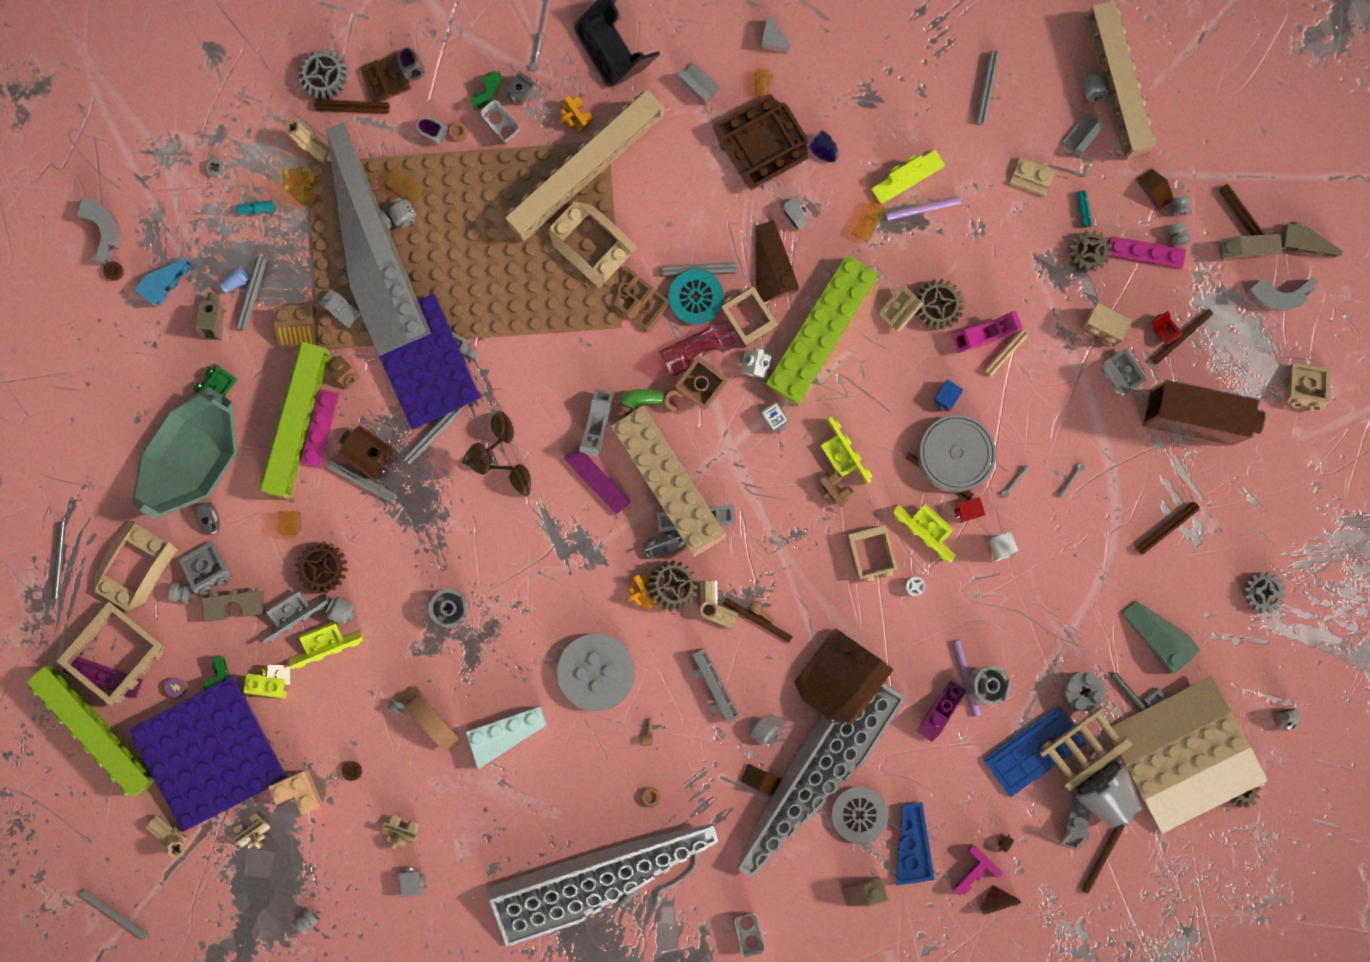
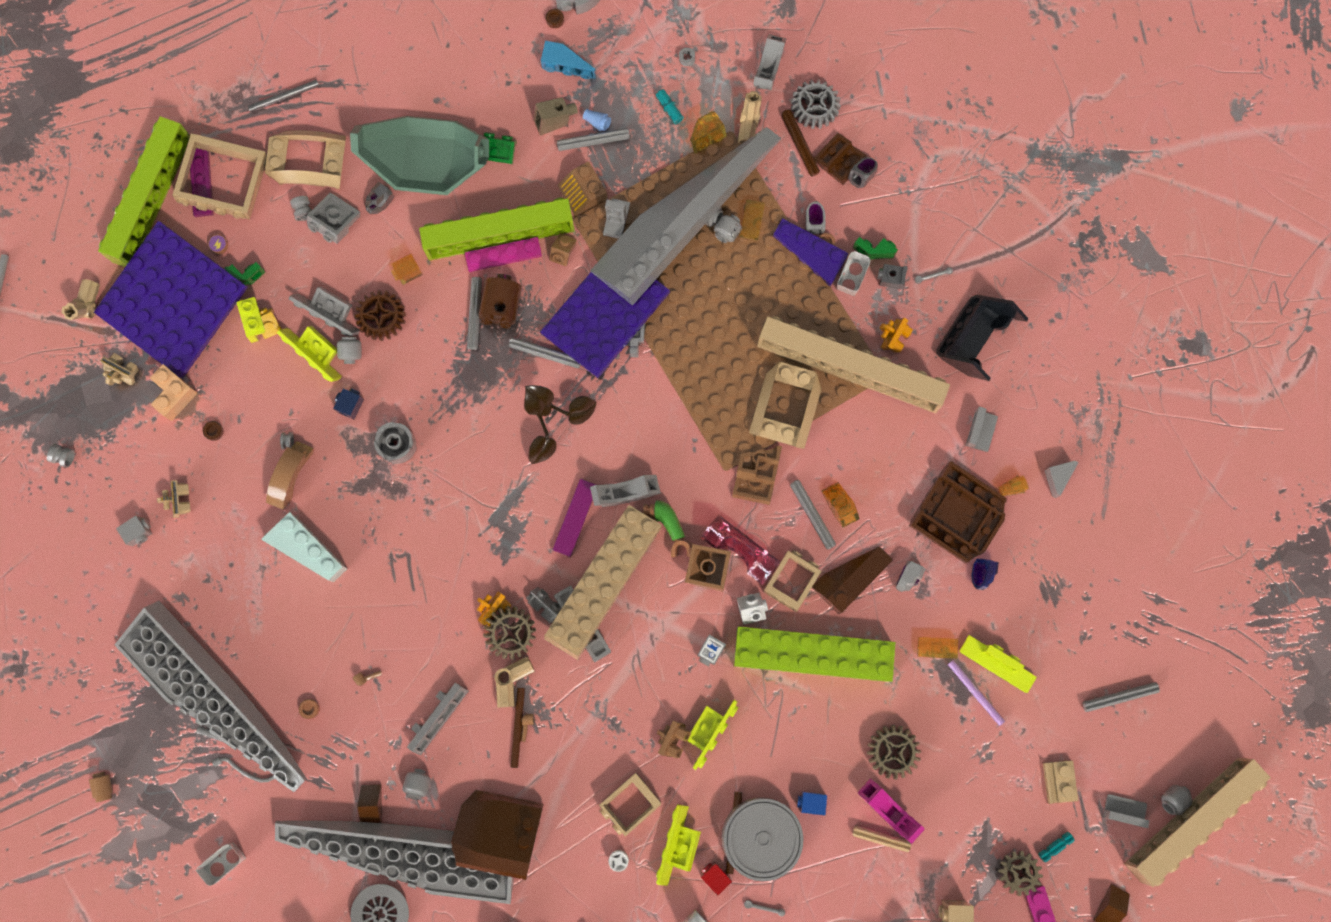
camera: 65 degrees right, 5 degrees down
dark tan arch [202,588,266,622] -> none
light grey brick [557,634,635,711] -> none
teal piece [668,269,724,324] -> none
tan plate [878,285,924,332] -> none
none -> dark blue brick [333,388,364,420]
none -> light grey arch [753,34,786,90]
none -> dark purple wing [773,218,849,287]
none -> clear yellow slope [821,482,860,527]

